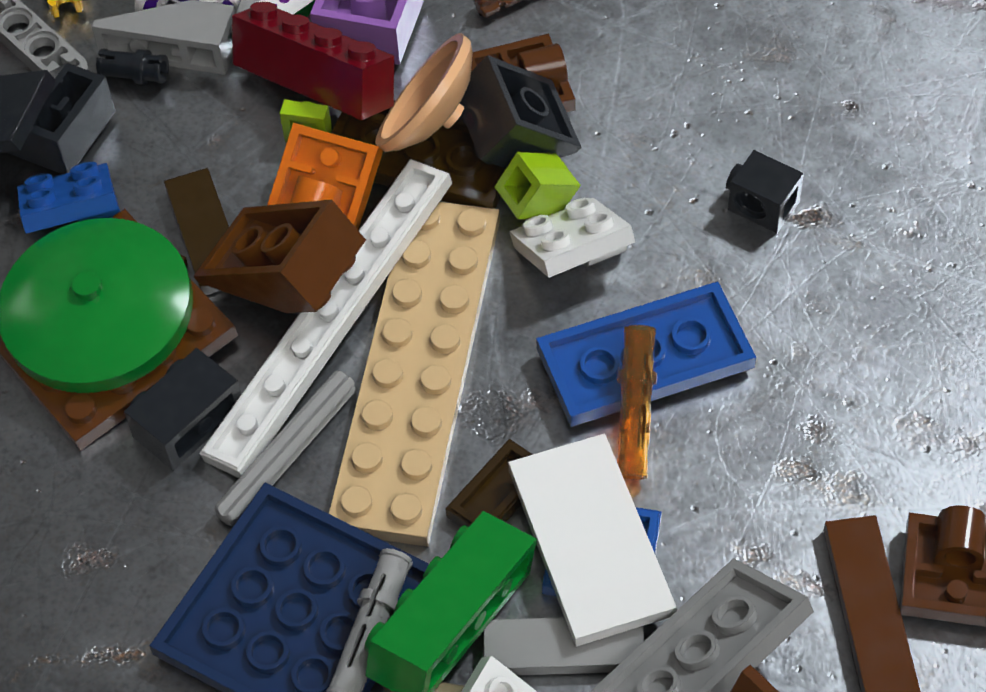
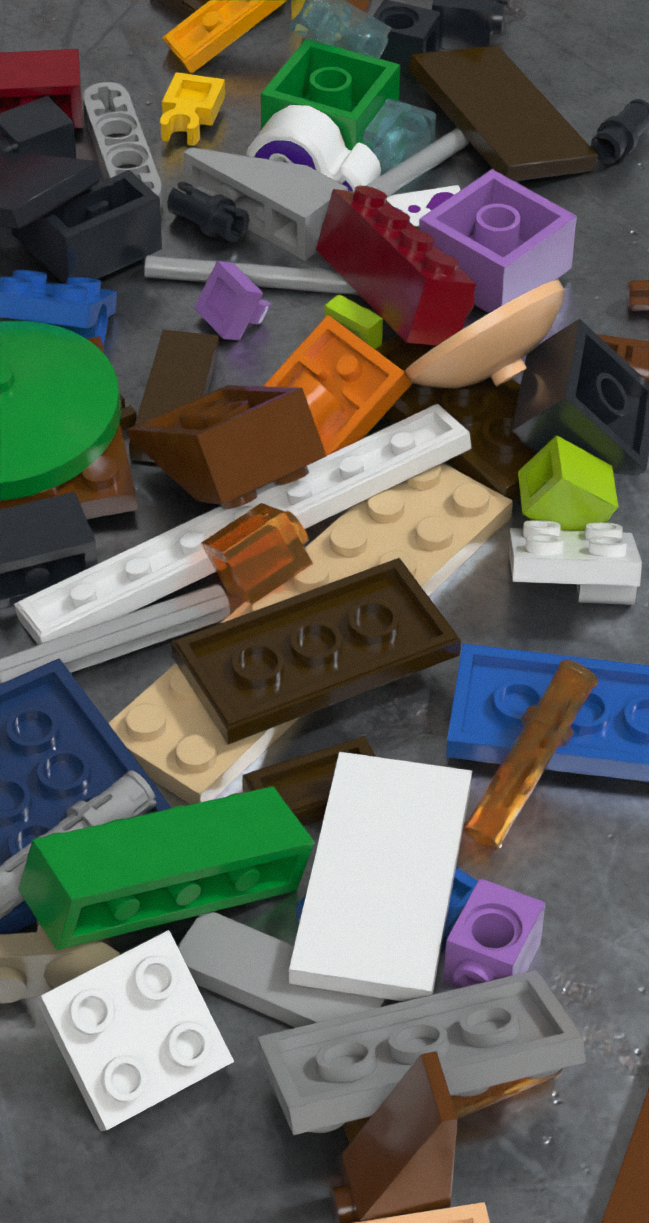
camera: 25 degrees right, 10 degrees down
none -> light grey bar [145,256,360,296]
none -> dark brown tile [171,558,461,745]
none -> medium lavender tile [194,261,271,340]
none -> clear orange brick [201,503,313,604]
none -> medium lavender brick [444,878,545,989]

